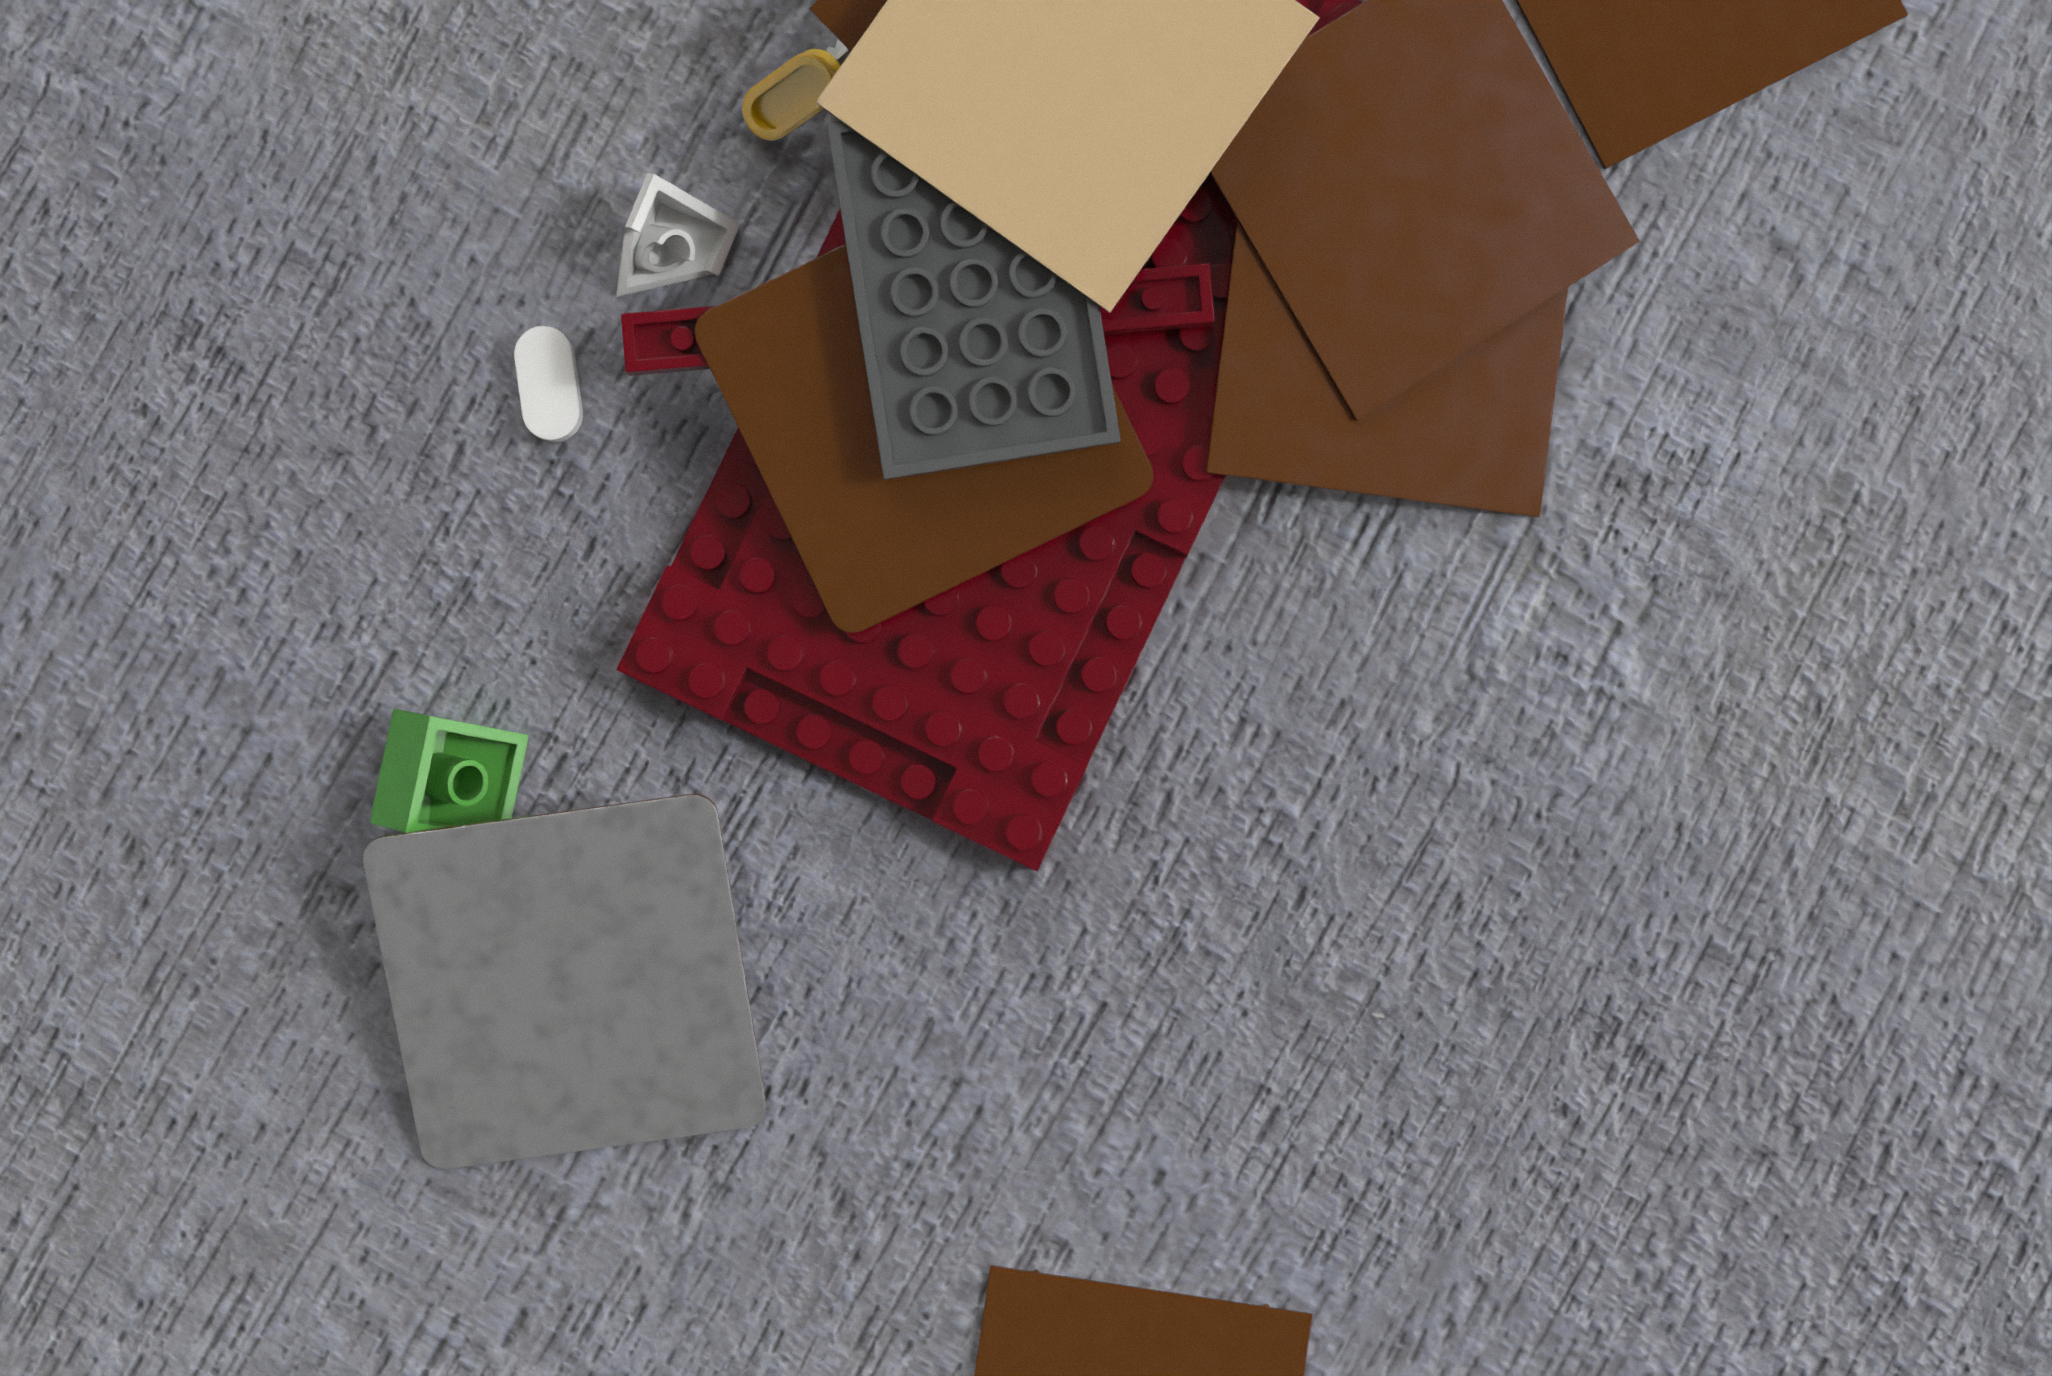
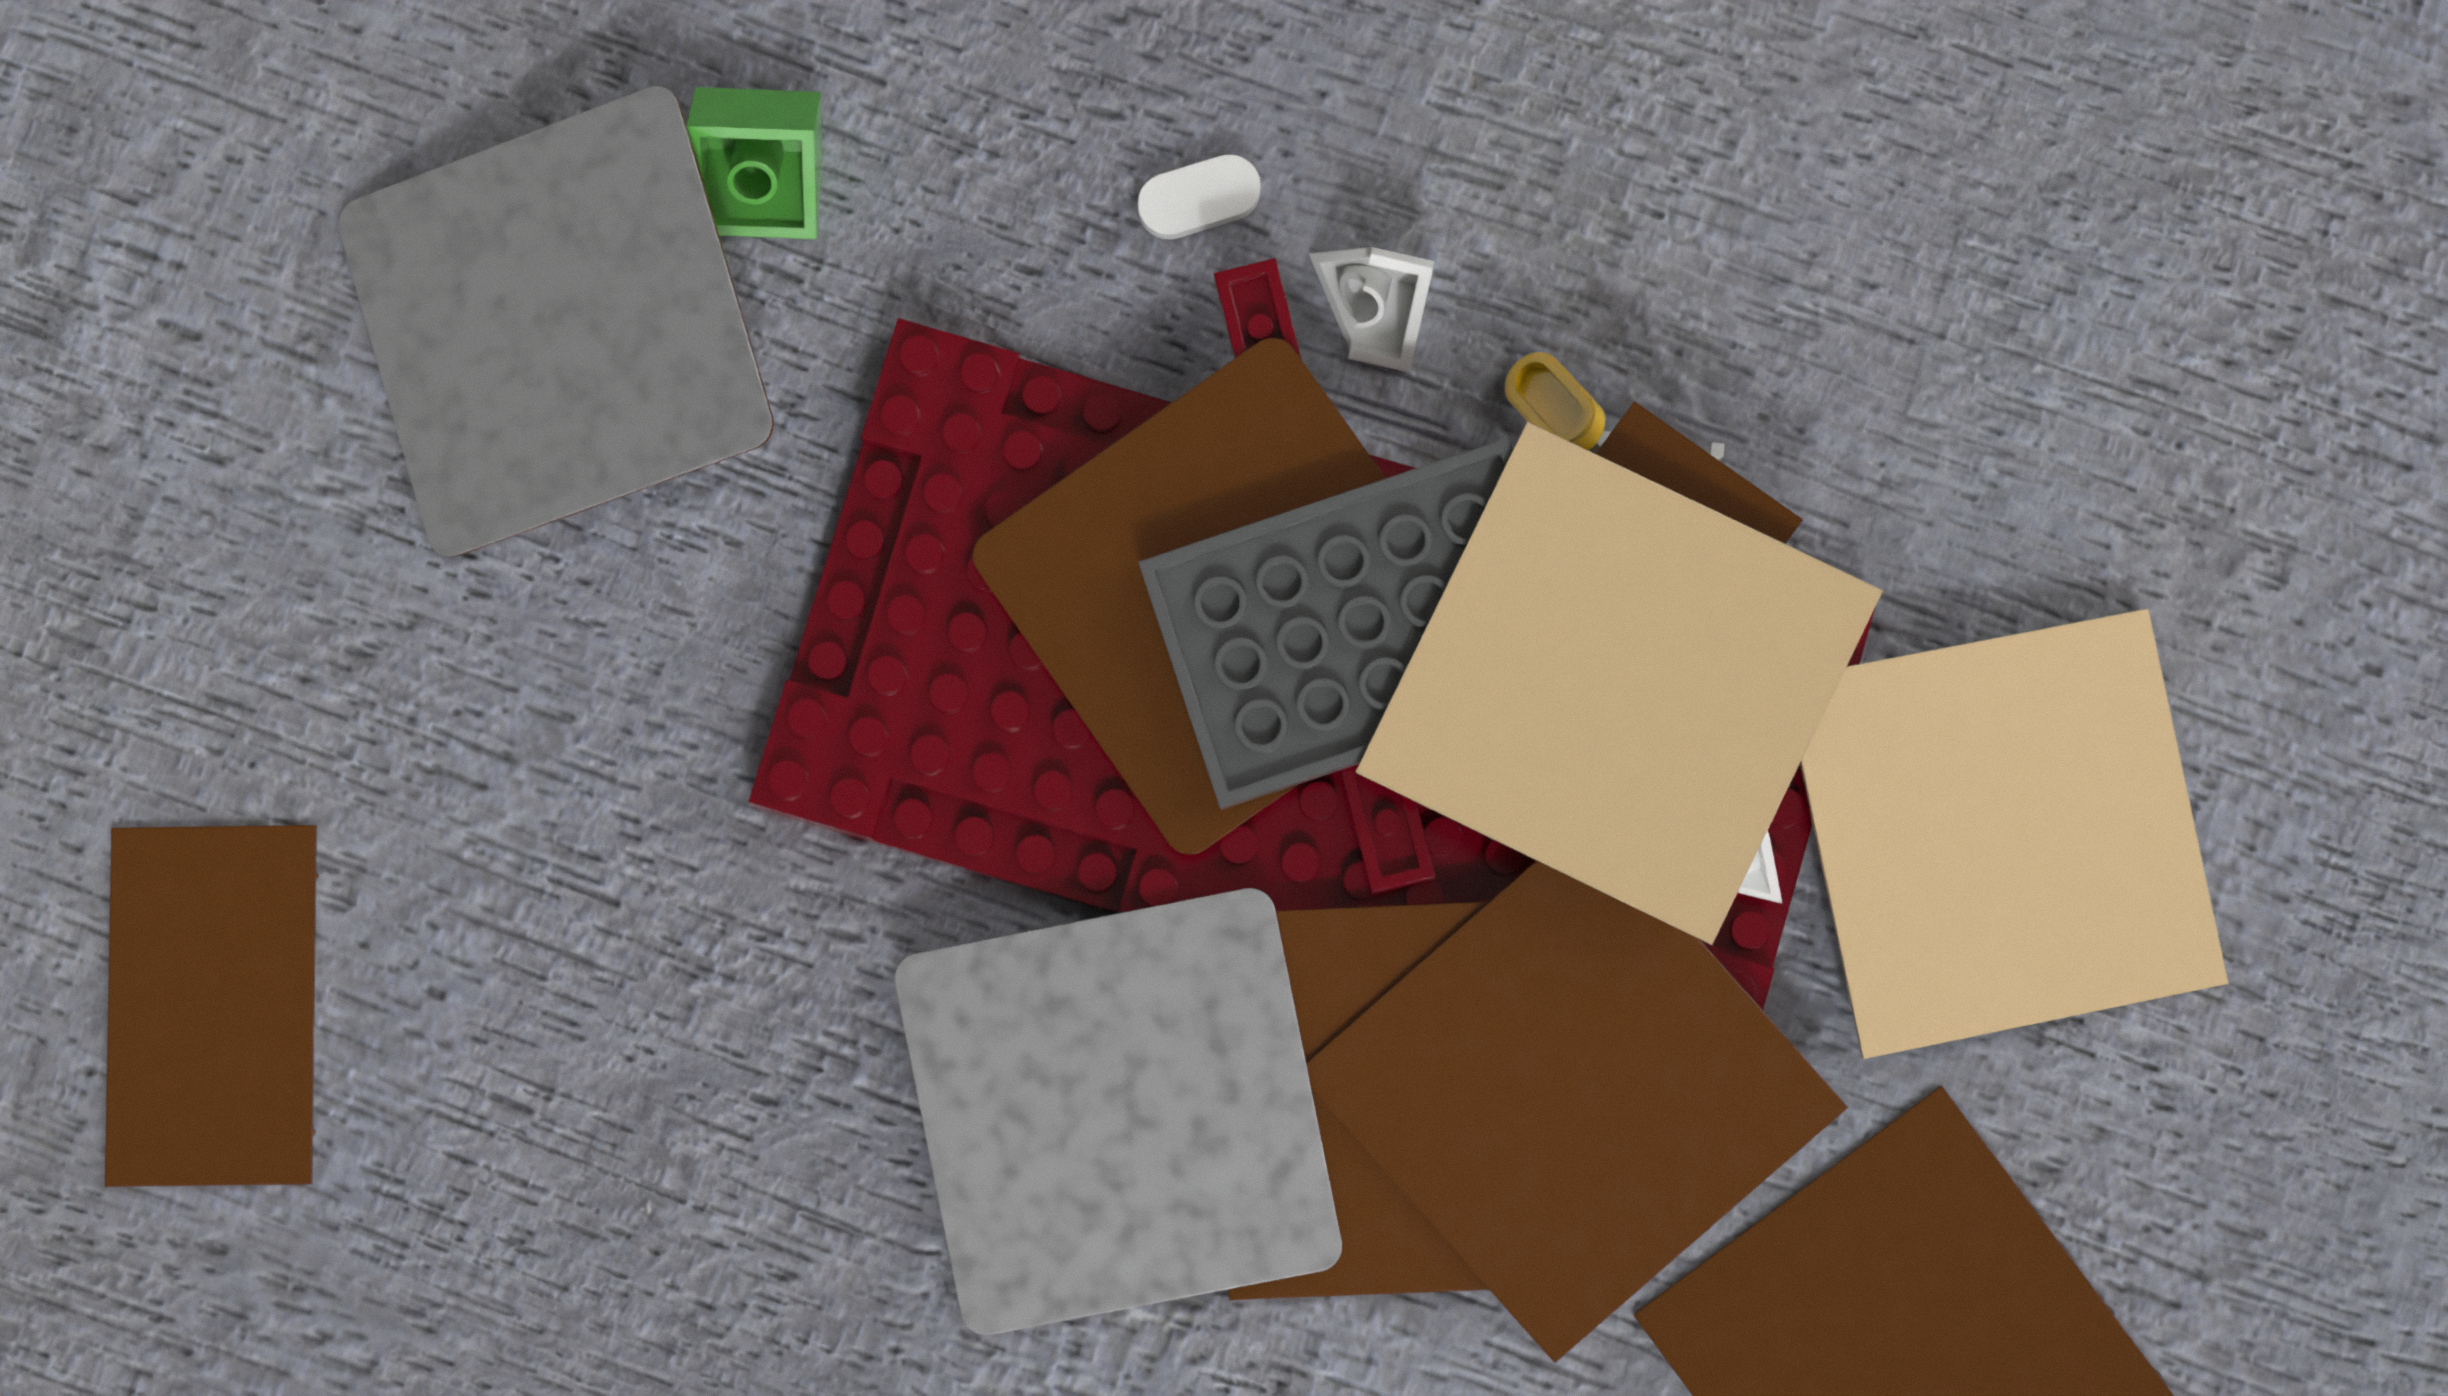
camera: 75 degrees right, 5 degrees down
none -> flat silver piece [895,888,1342,1335]

